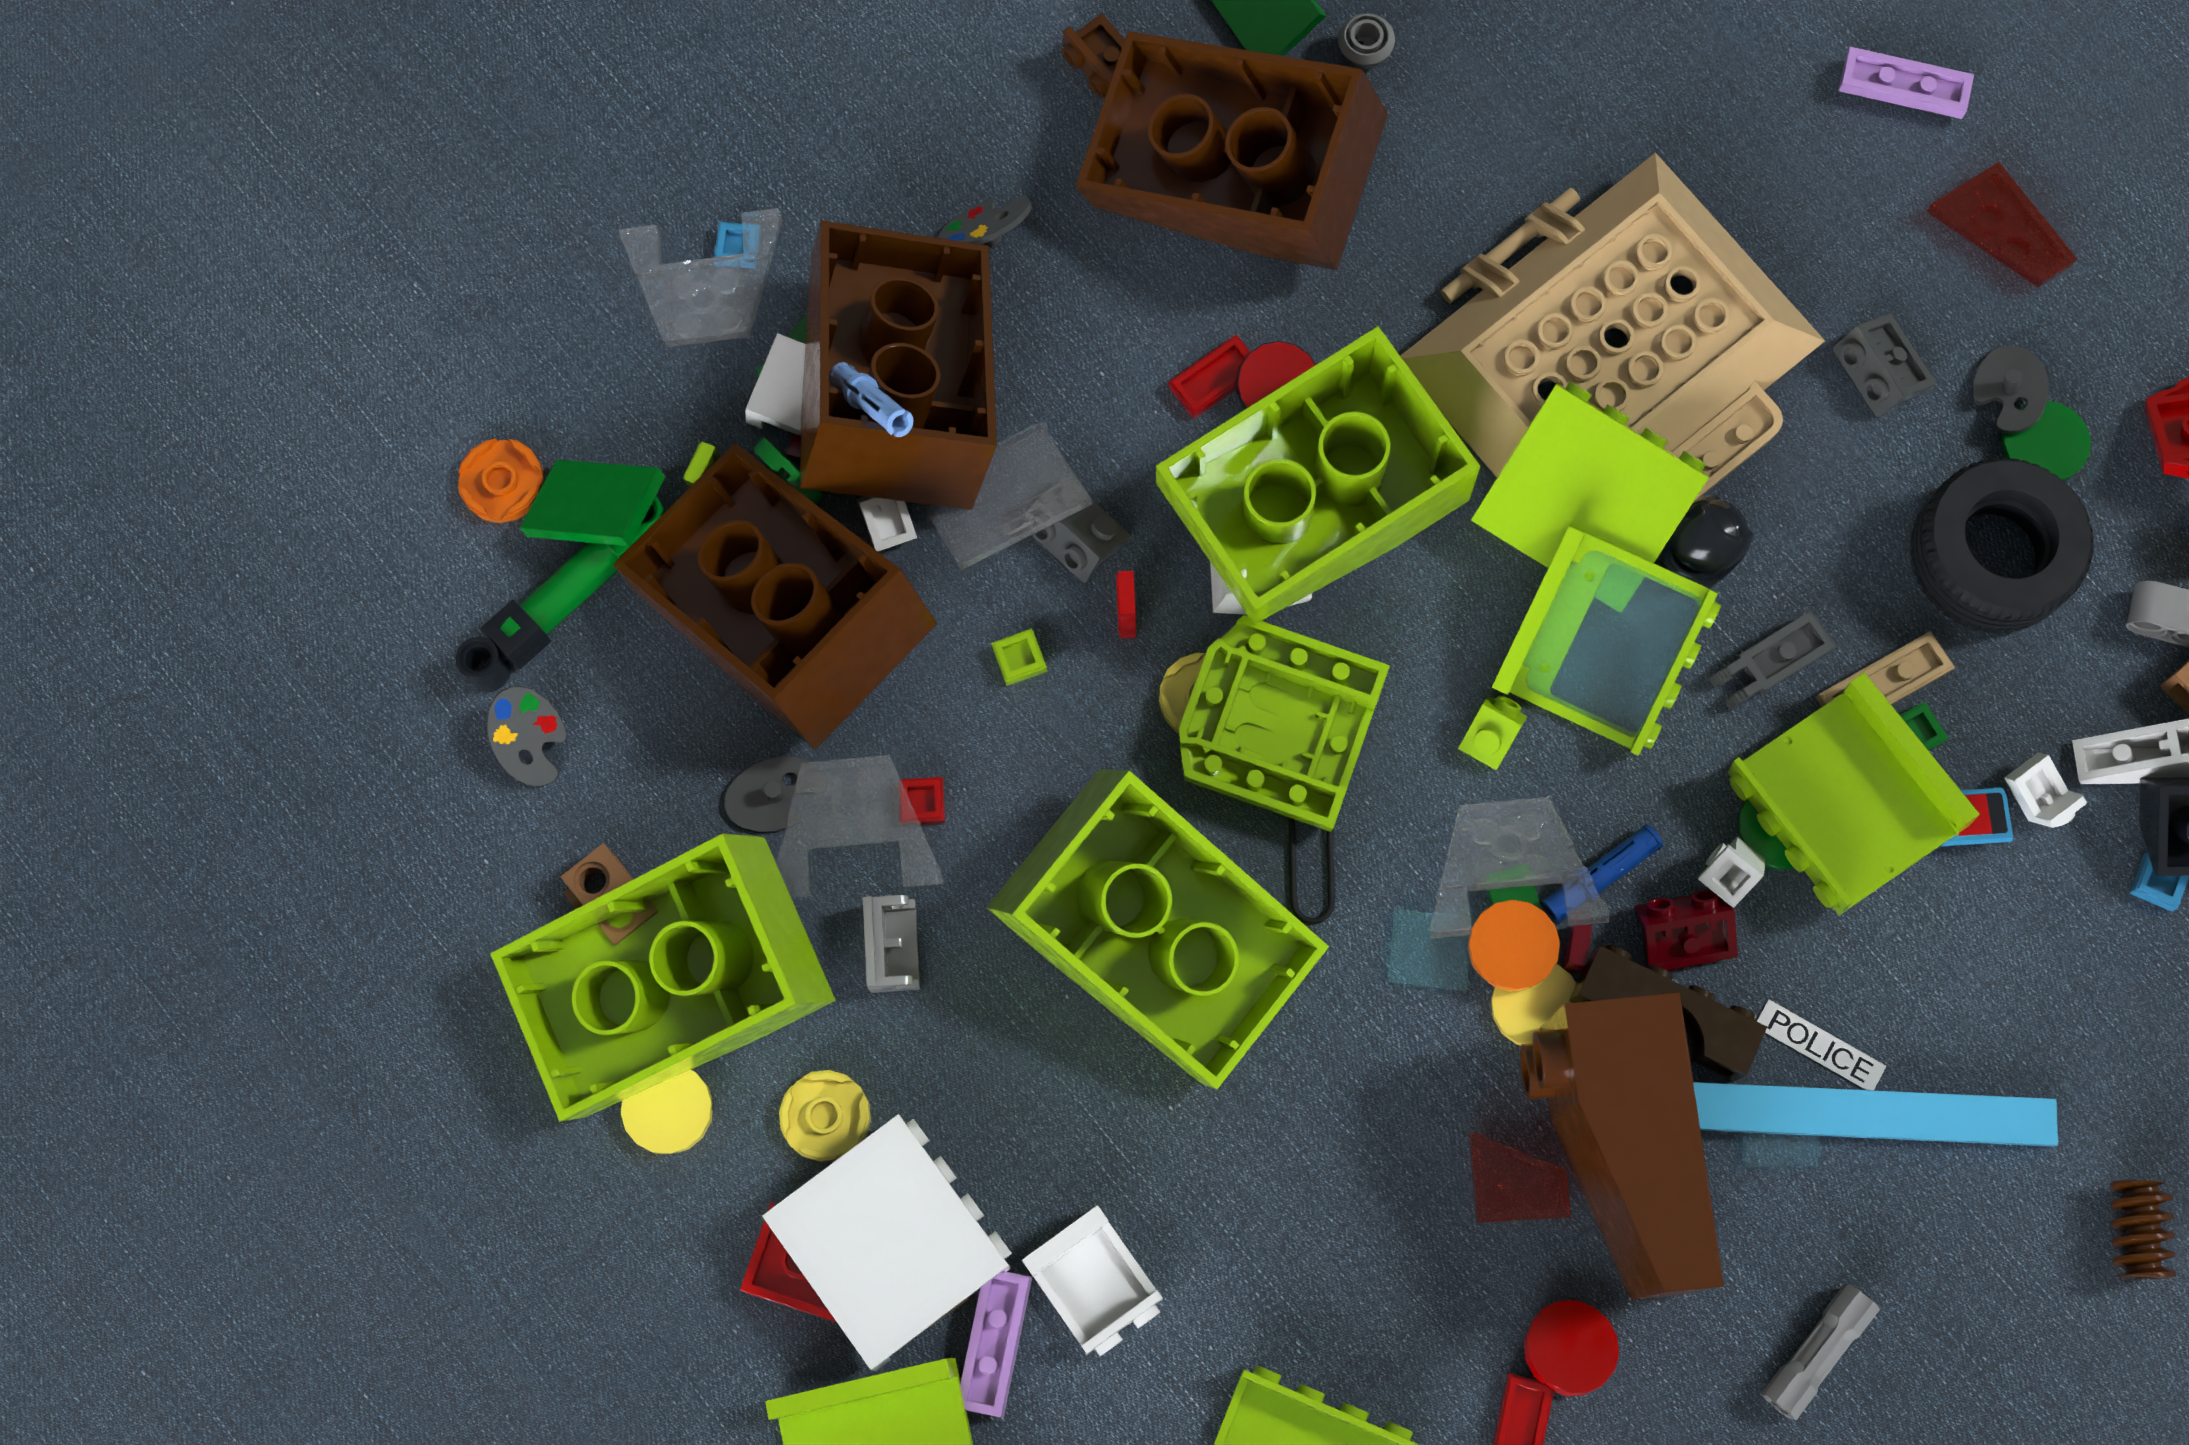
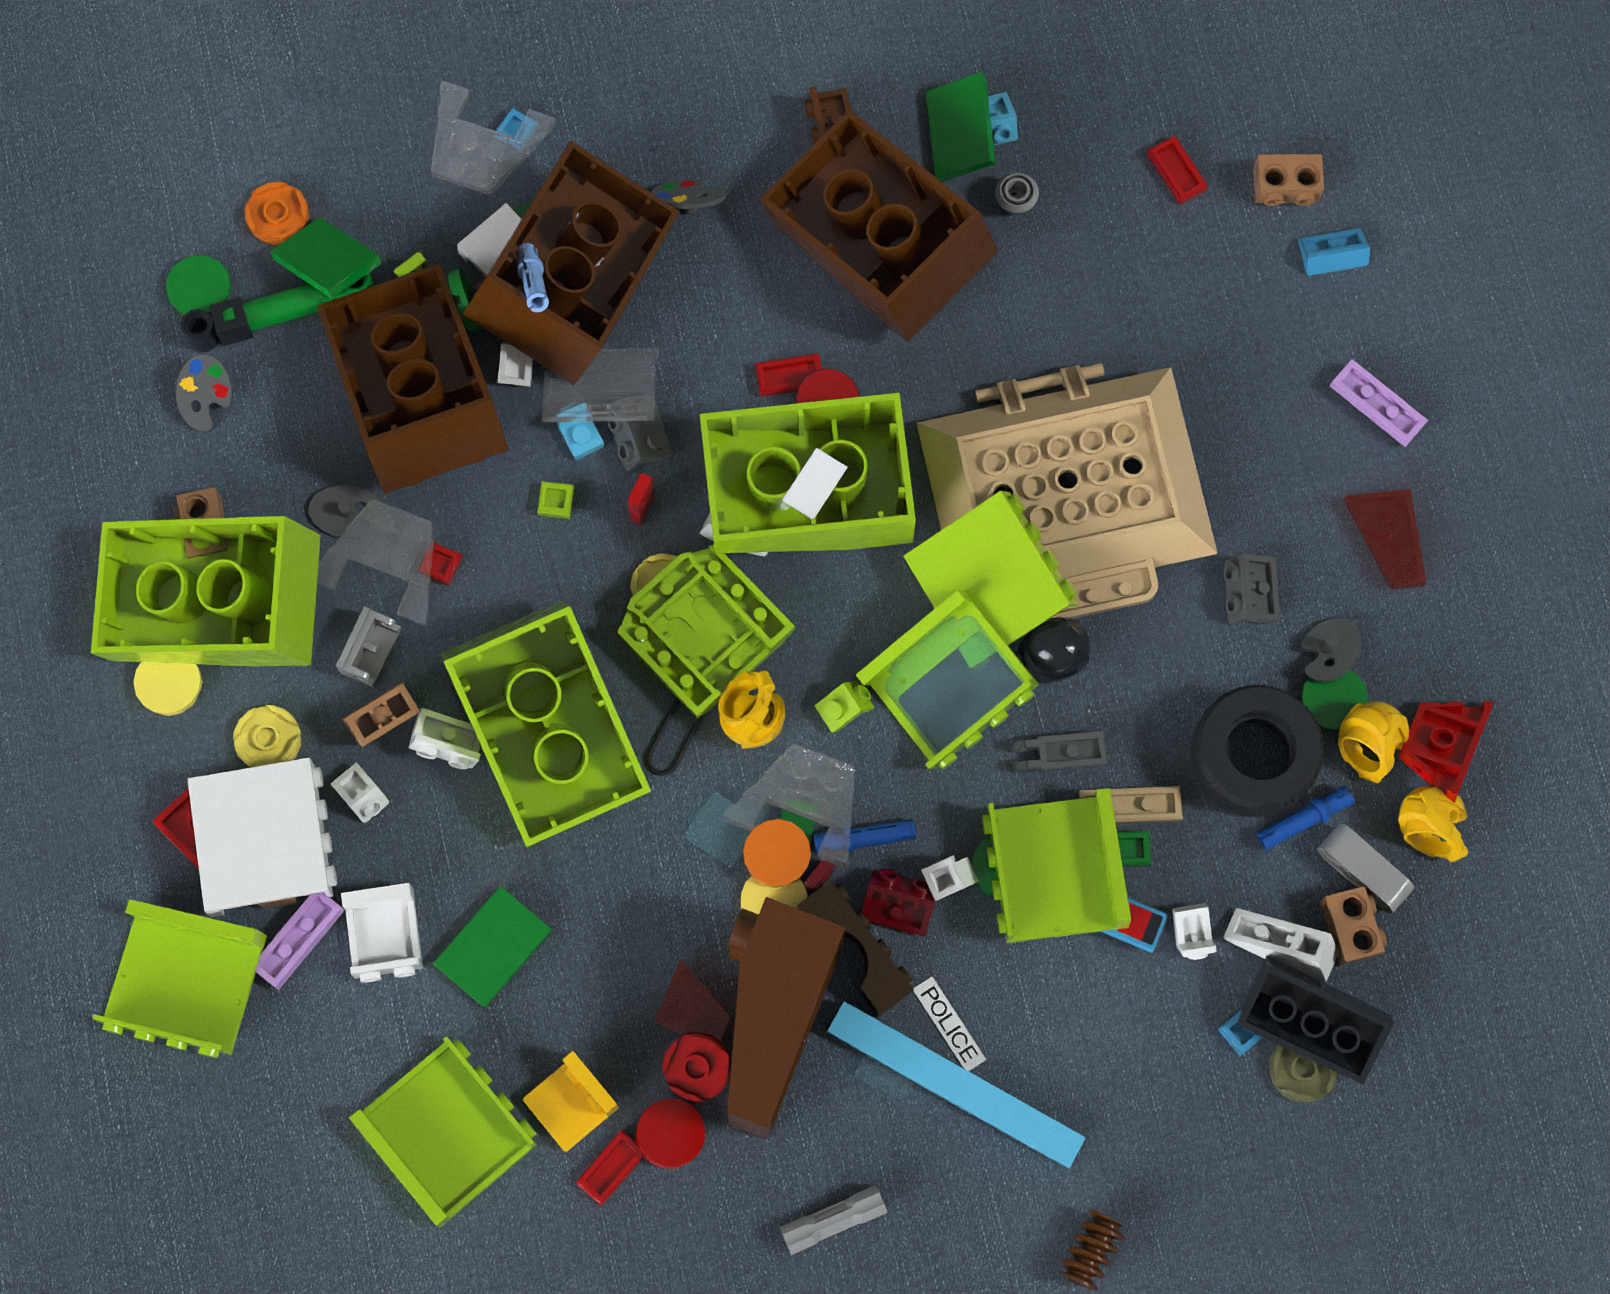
camera: 20 degrees right, 0 degrees up
none -> green tile [166,255,232,316]
none -> white bracket [331,762,389,823]
none -> medium nougat brick [341,683,420,747]
none -> bracket [408,708,481,769]
none -> green tile [433,886,553,1009]
none -> yellow bracket [523,1051,619,1152]
none -> medium azure bracket [556,404,605,461]
none -> red tile [662,1031,731,1102]
none -> yellow helmet [718,671,786,749]
none -> white sticker [782,448,848,519]
none -> blue pin [1256,785,1355,851]
none -> yellow helmet [1338,701,1409,783]

